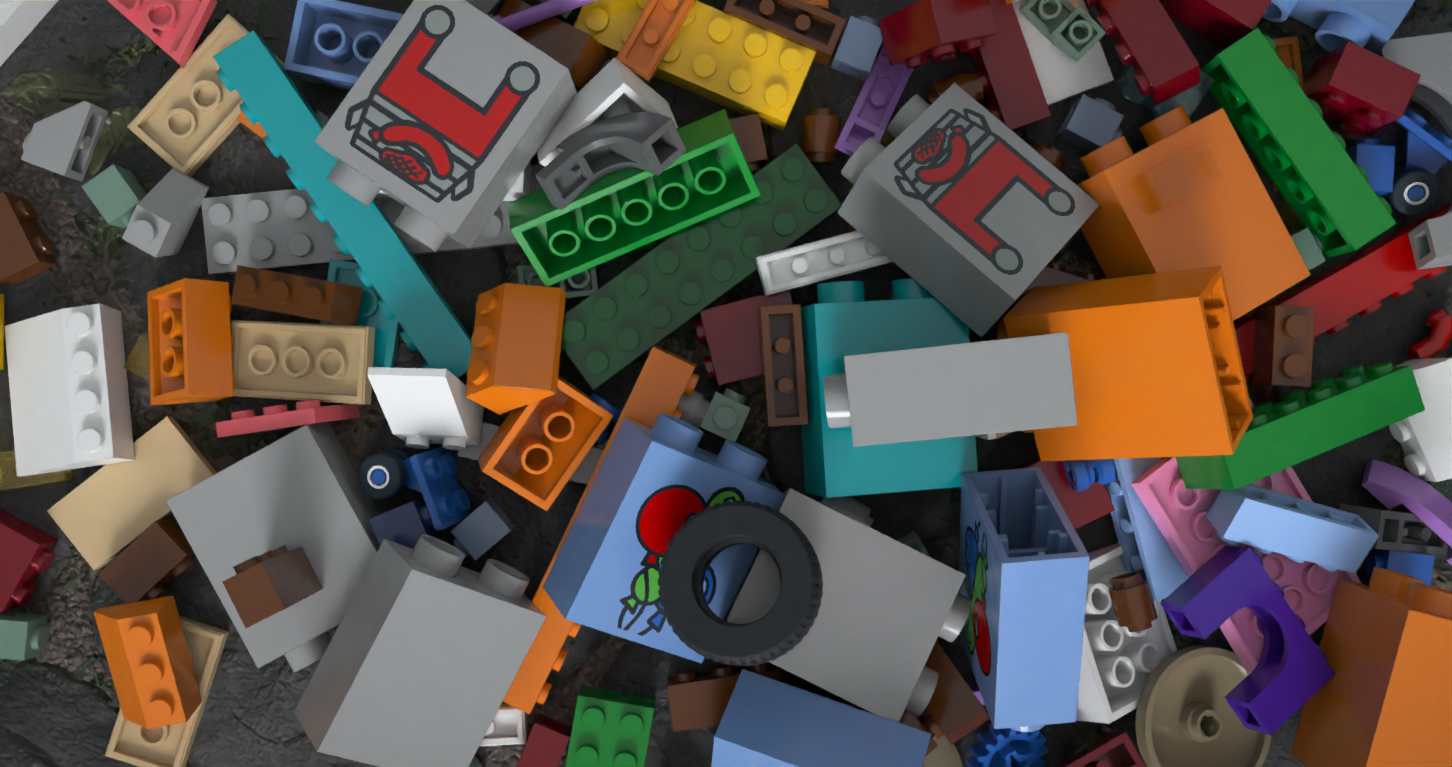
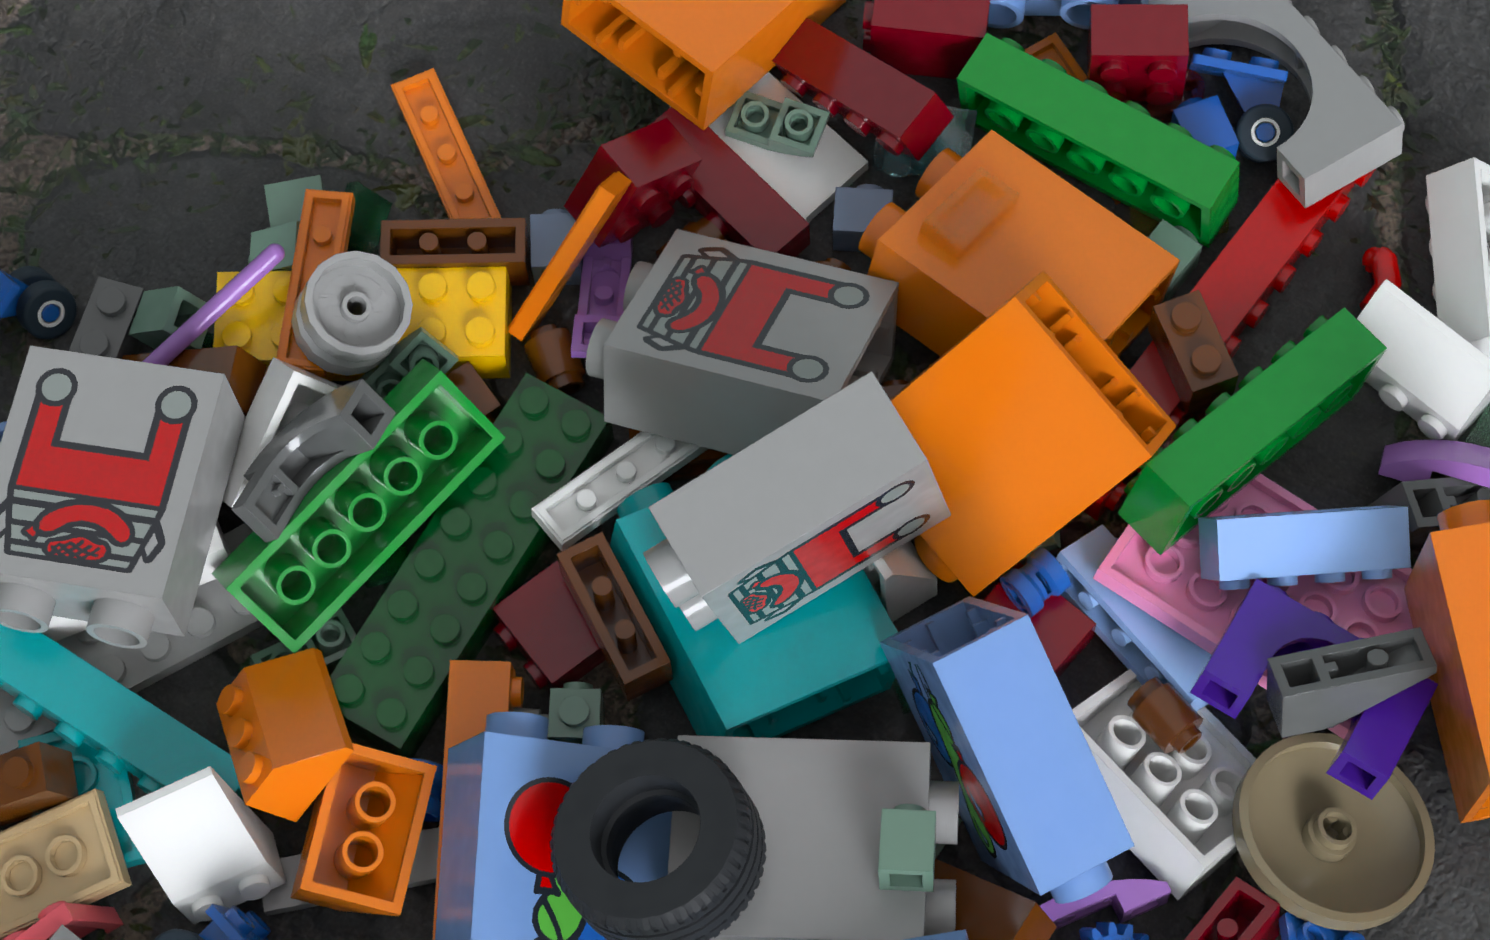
camera: 20 degrees left, 20 degrees down
none -> light grey wheel [291,251,413,376]
none -> sand green slope [359,327,459,399]
none -> orange tile [508,171,632,341]
none -> sand green brick [878,804,936,892]
none -> dark grey slope [1267,627,1437,738]

